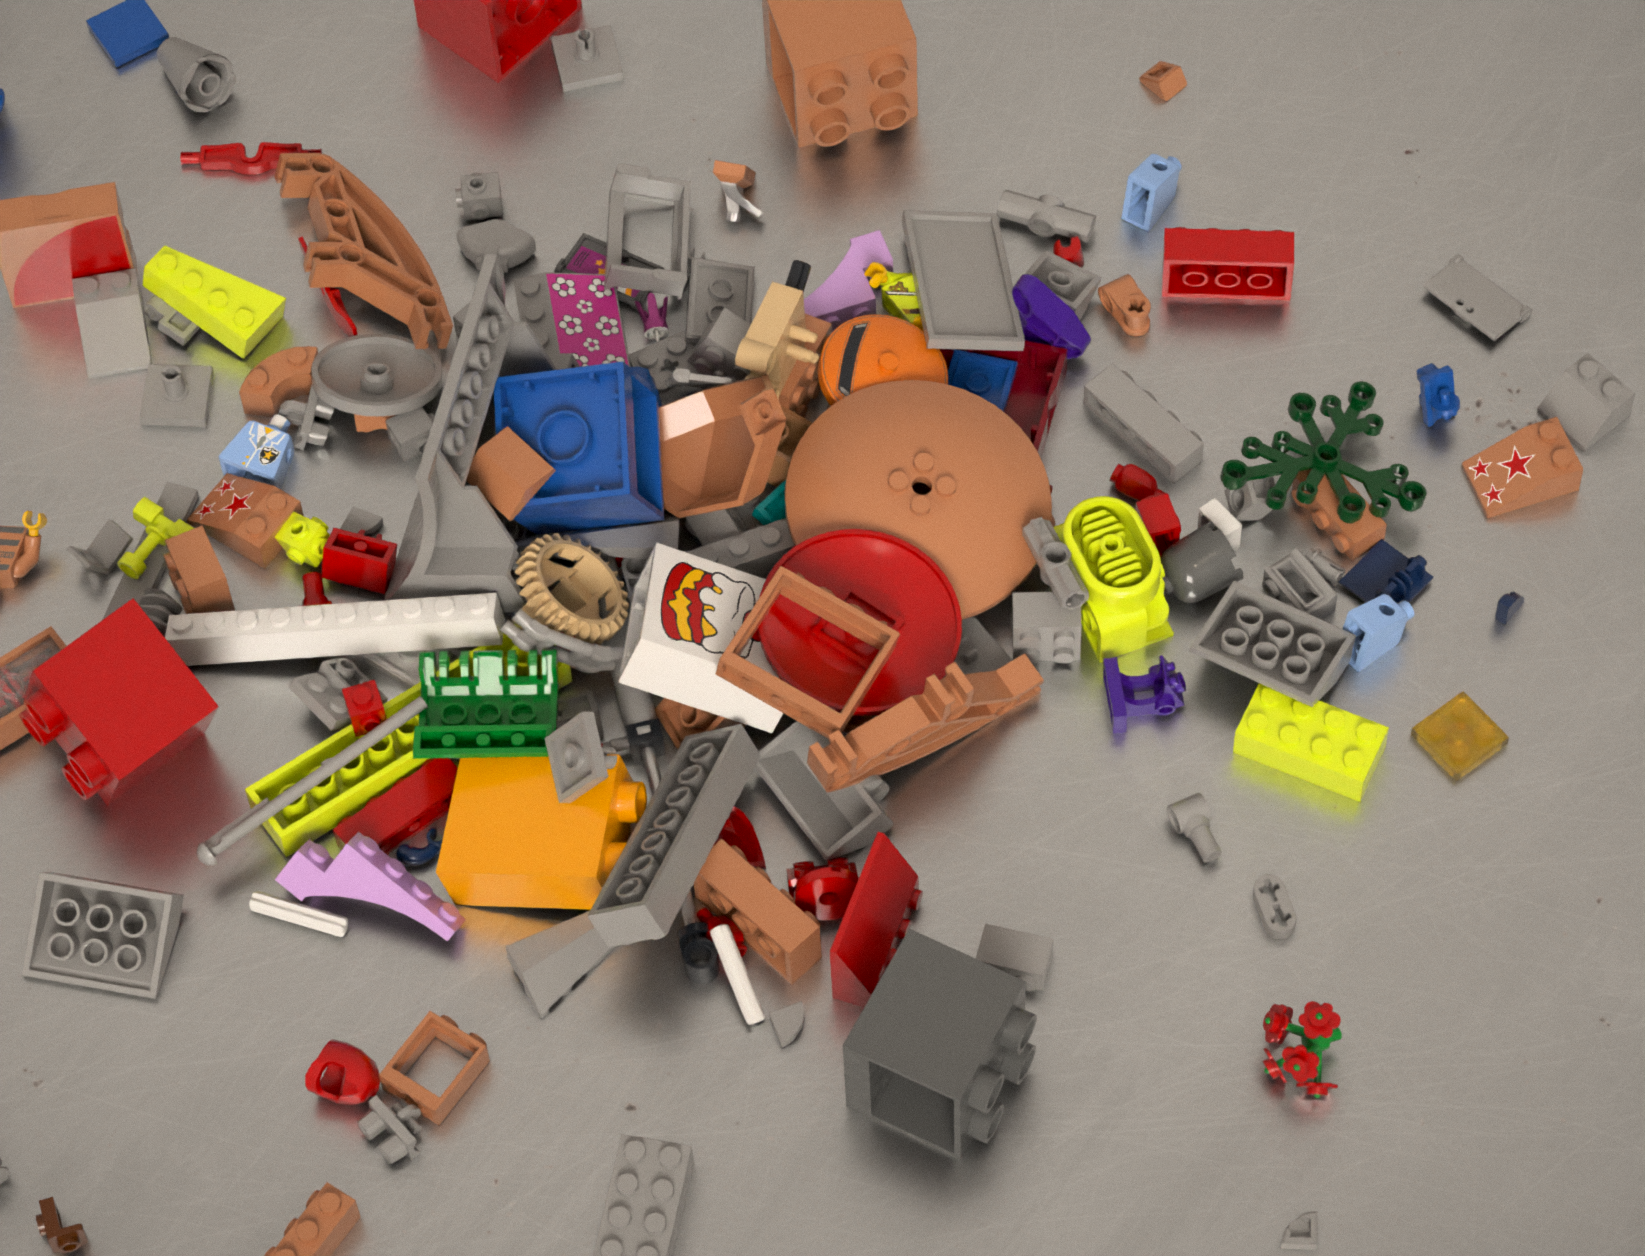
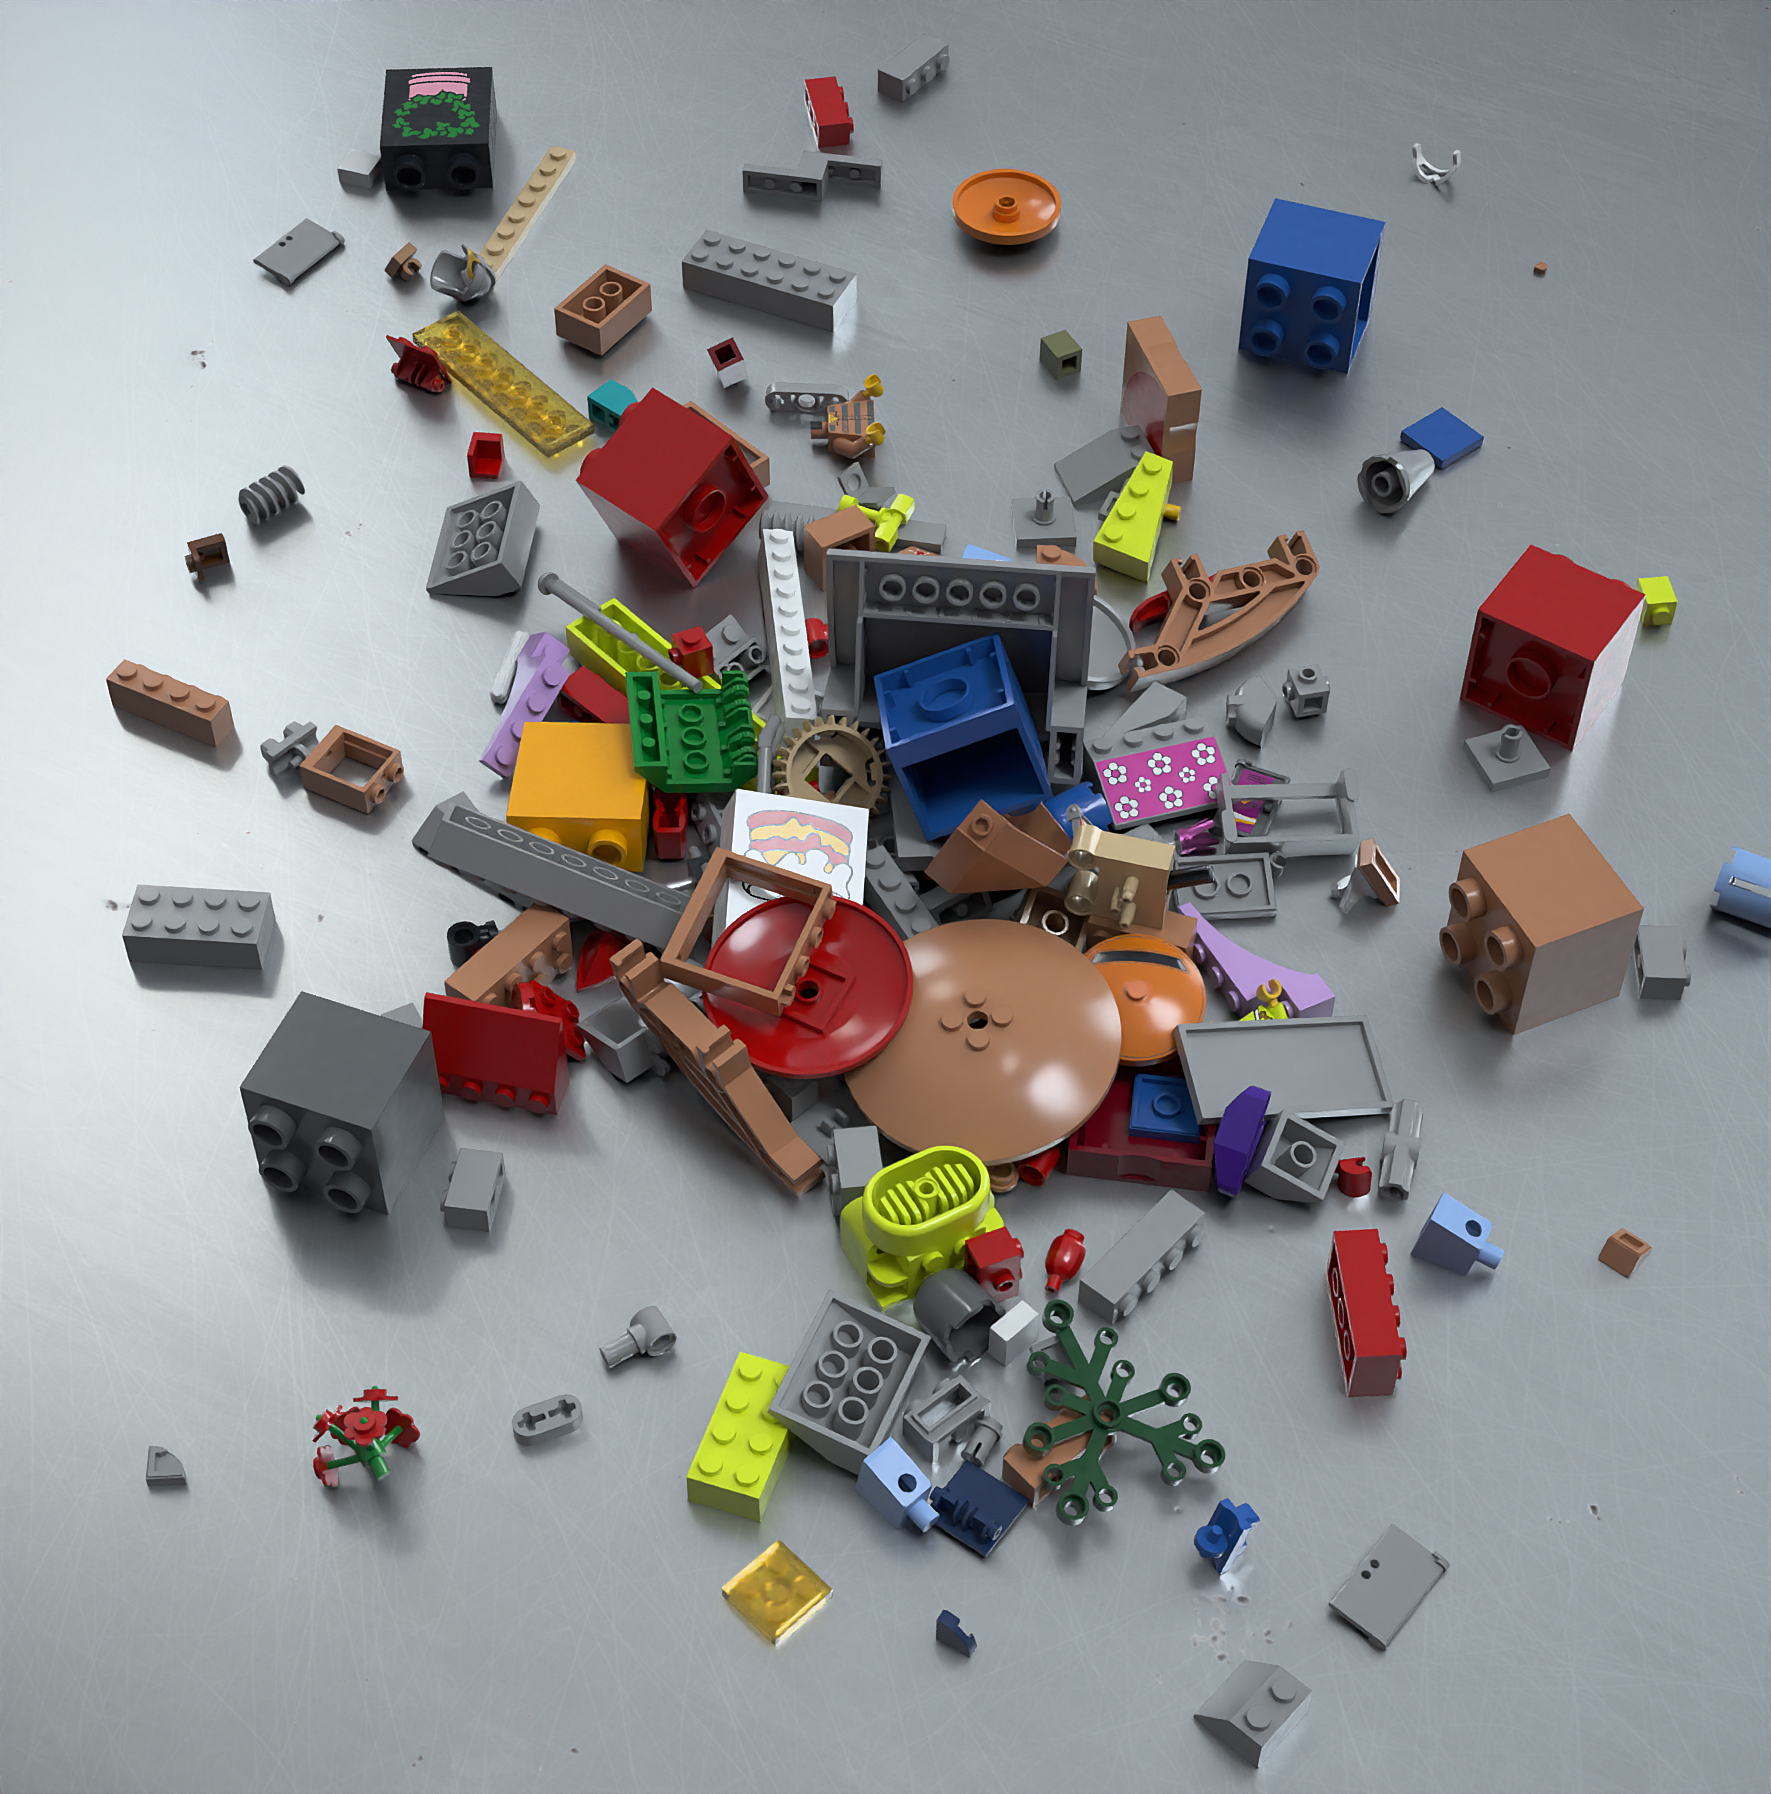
camera: 80 degrees right, 10 degrees down
red piece [180,142,322,175] -> none
red piece [305,1039,380,1105] -> none
nougat slope [466,426,556,521] -> none
light grey tile [545,712,617,803] -> none
white axle [710,924,765,1025] -> none
light grey piece [1022,517,1089,611] -> none
nougat piece [1098,274,1151,337] -> none
dark purple tile [1103,655,1186,734] -> none
nougat slope [1461,417,1583,519] -> none

